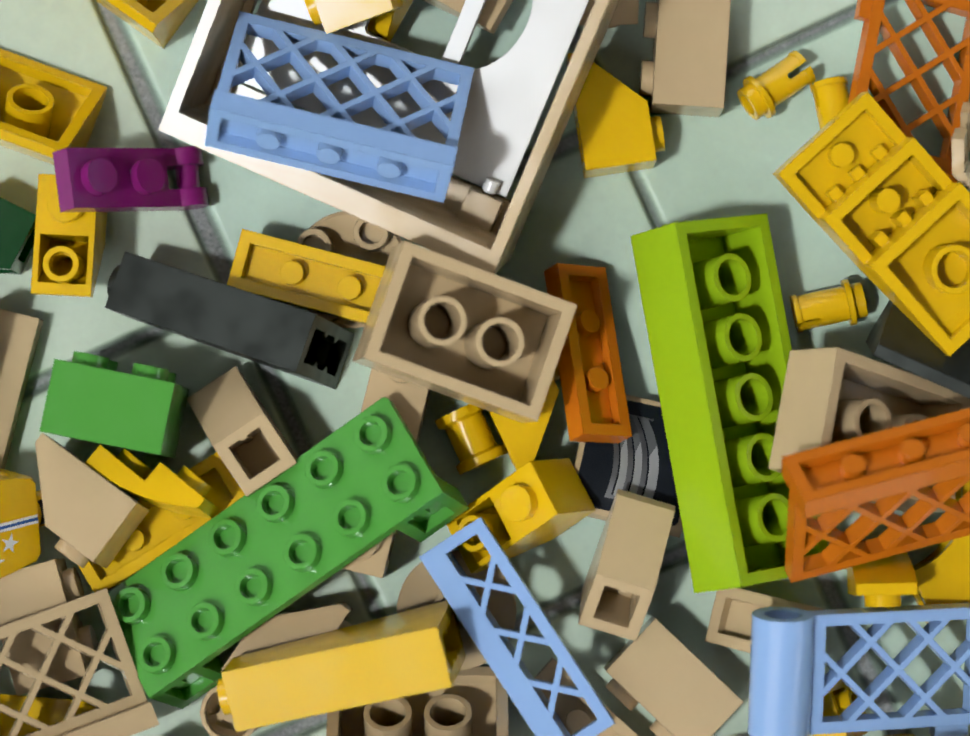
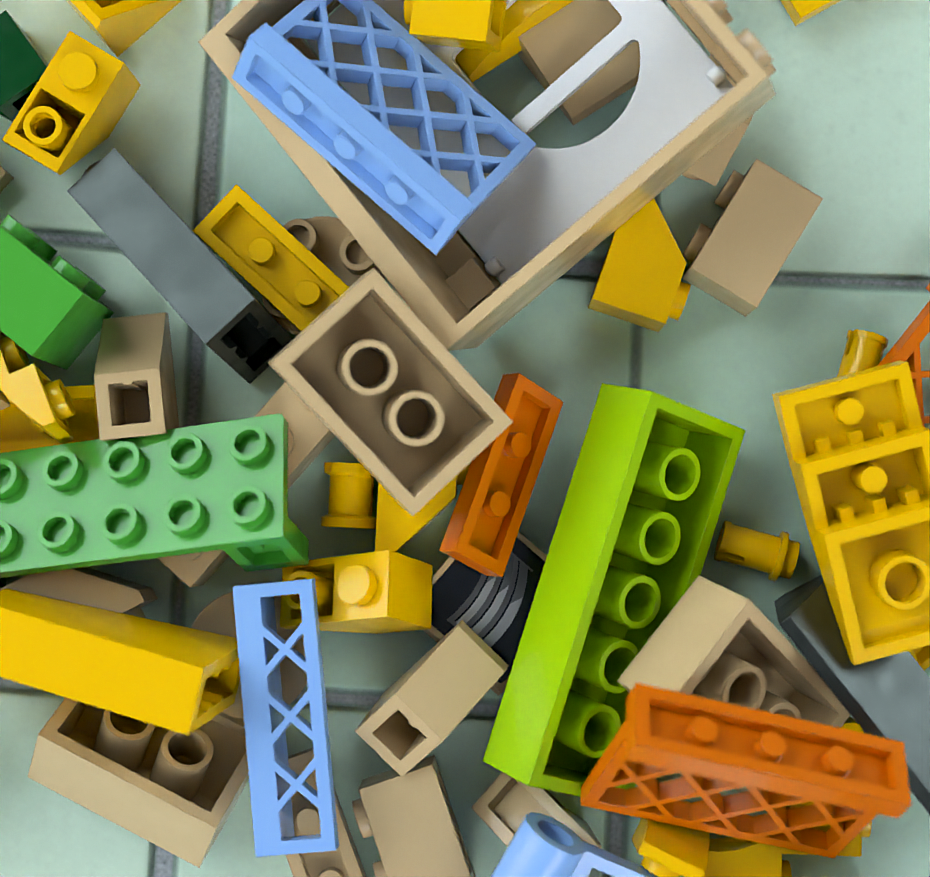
camera: 30 degrees right, 0 degrees up
magenta plate [53,146,209,212] -> none
yellow pin [737,50,816,120] -> none

